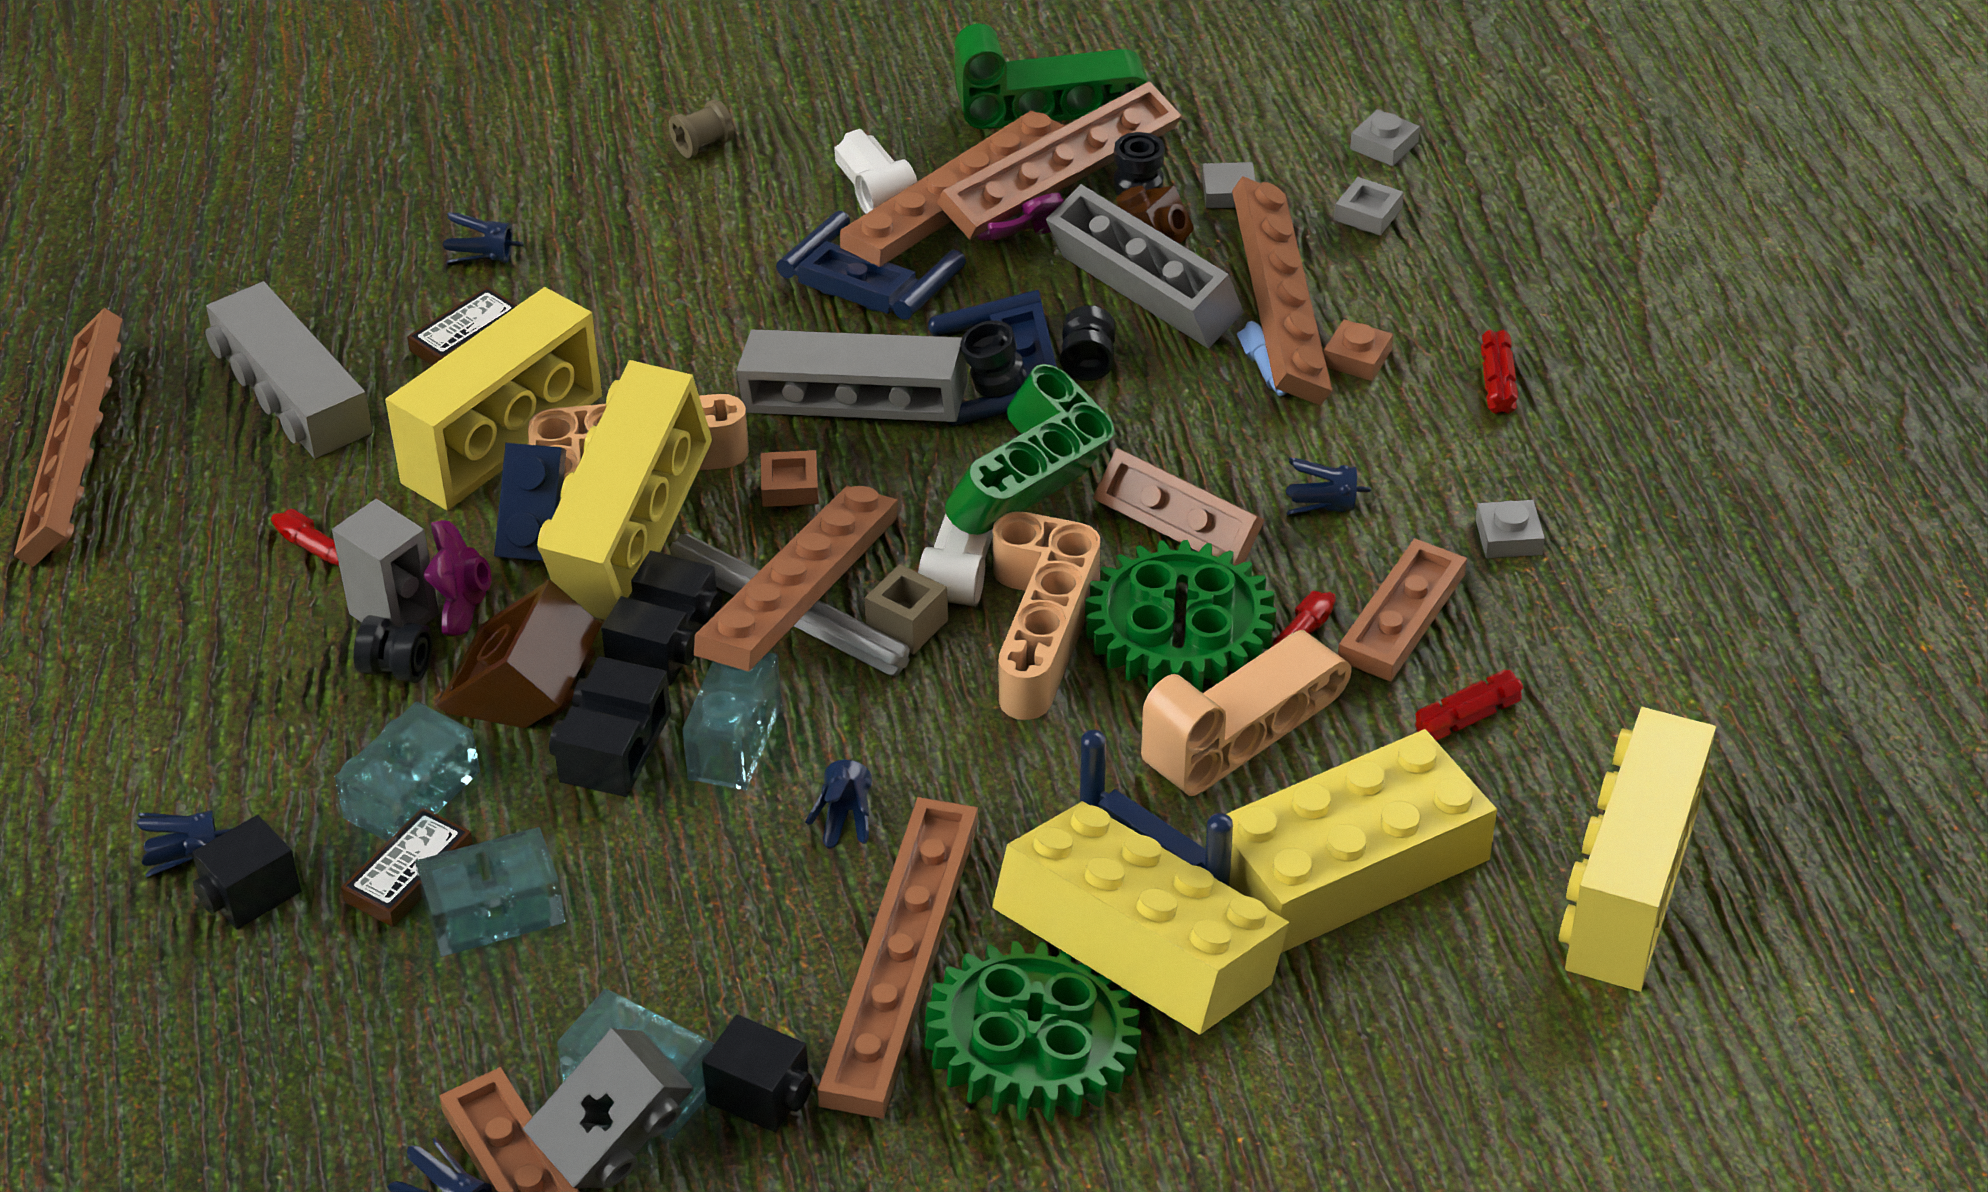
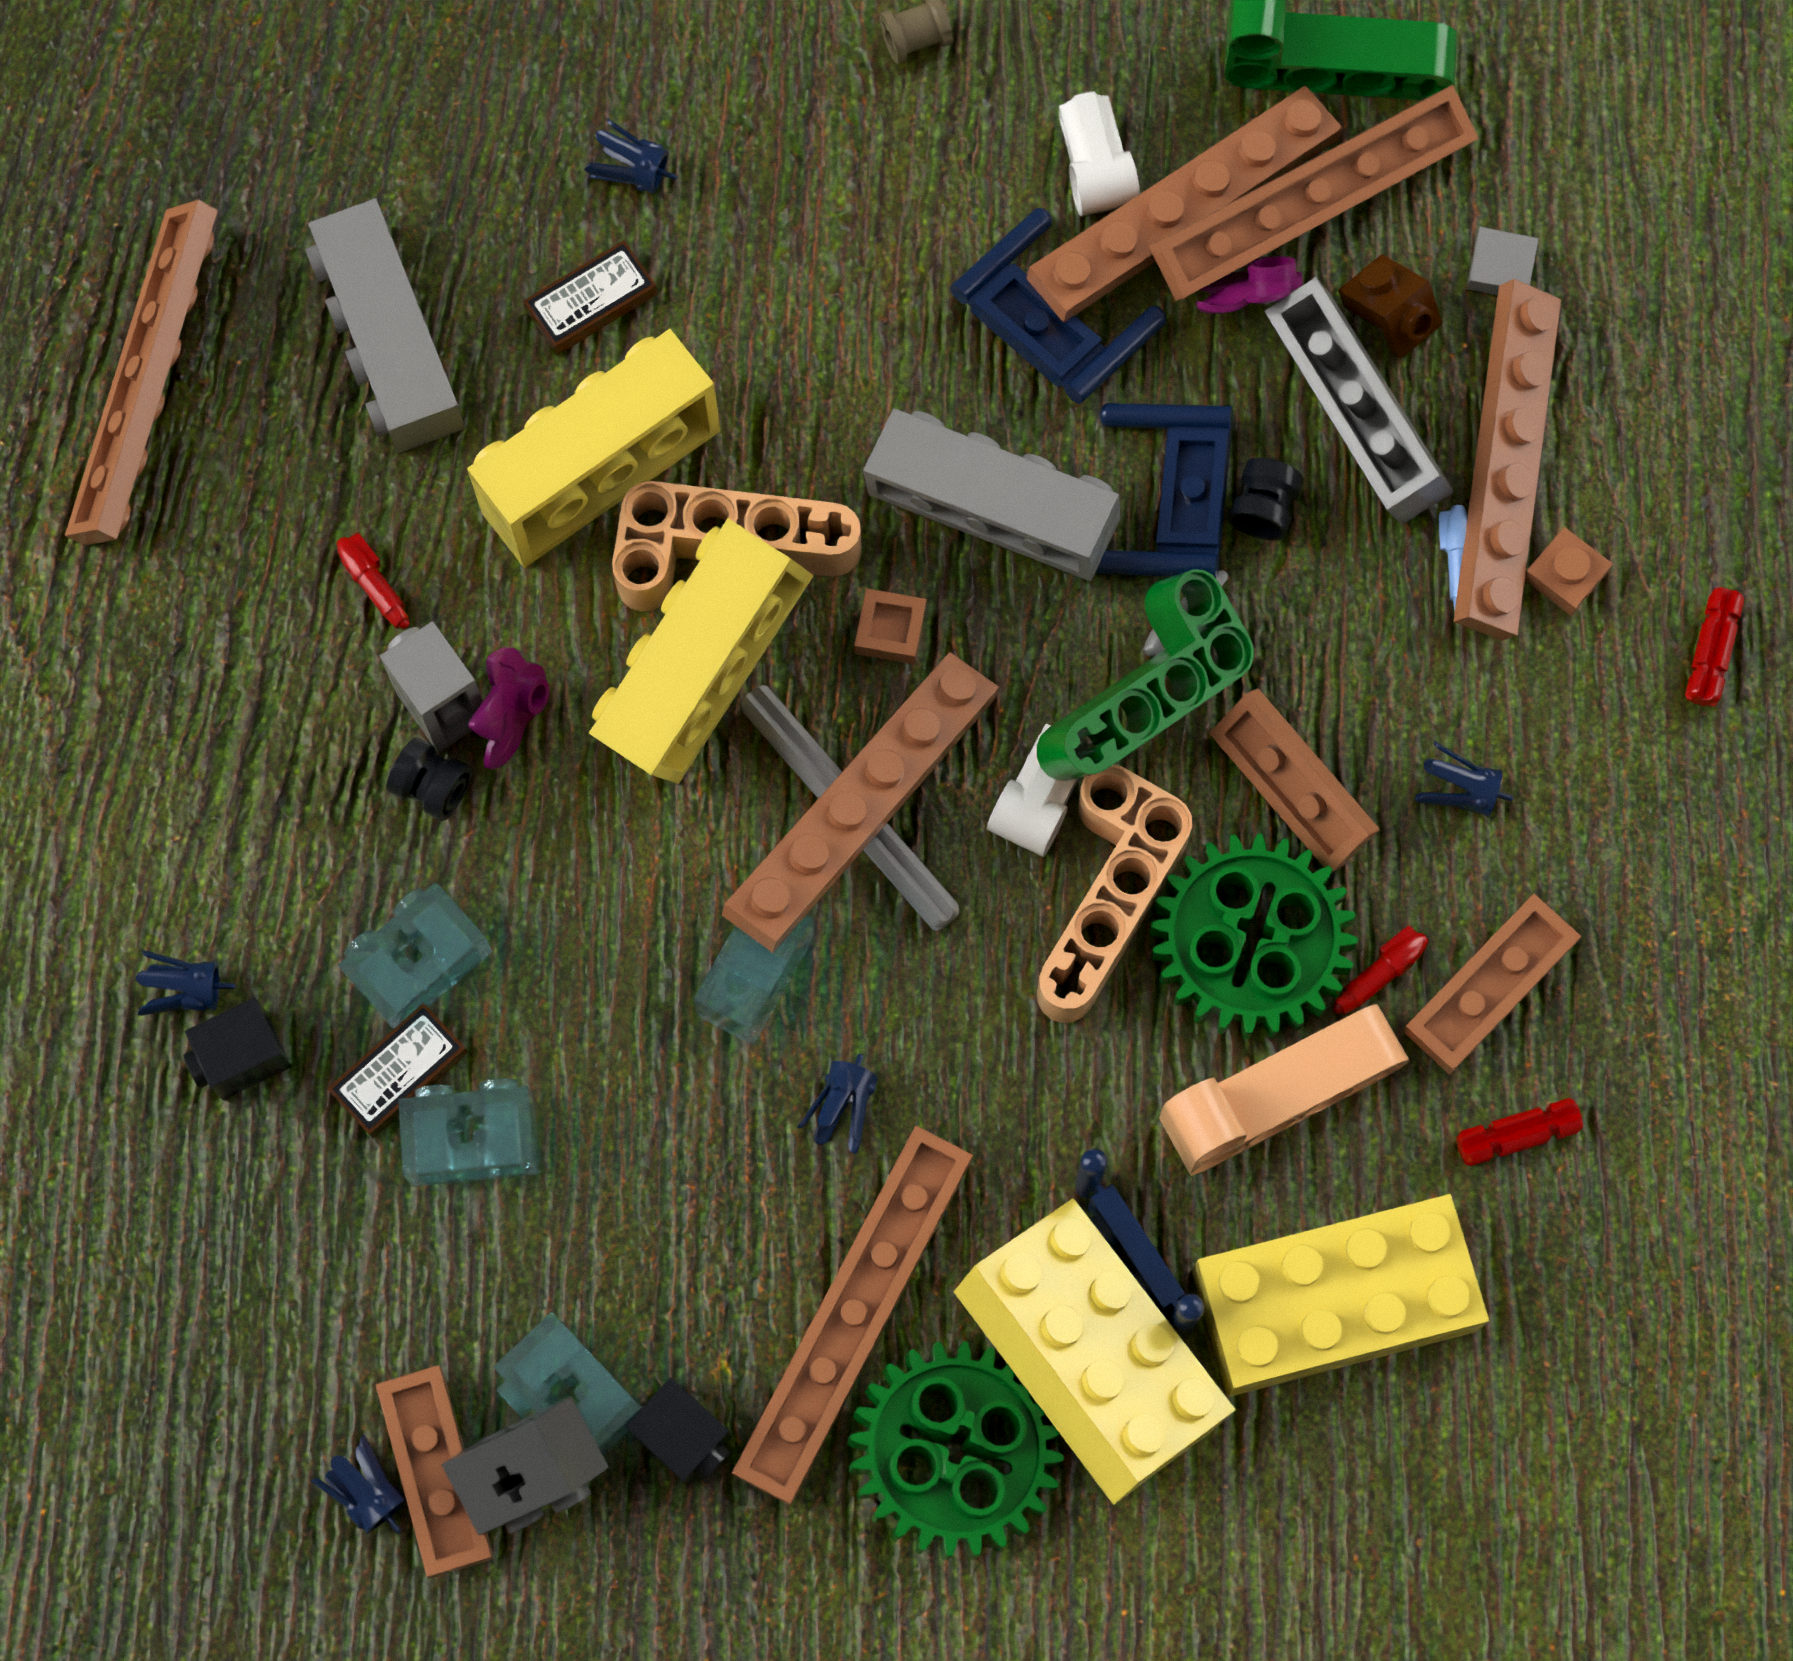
camera: 15 degrees right, 30 degrees up
reddish brown slope [437,580,602,728] -> none
dark blue plate [494,443,567,562] -> none
black brick [549,656,671,797] -> none
black brick [601,550,722,686] -> none
dark tan plate [865,564,948,654] -> none
black wheel [960,320,1027,398] -> none
black wheel [1113,132,1165,196] -> none
light grey plate [1334,177,1404,235] -> none
light grey plate [1350,109,1420,166] -> none
light grey plate [1475,500,1545,558] -> none
light yellow brick [1558,706,1716,992] -> none

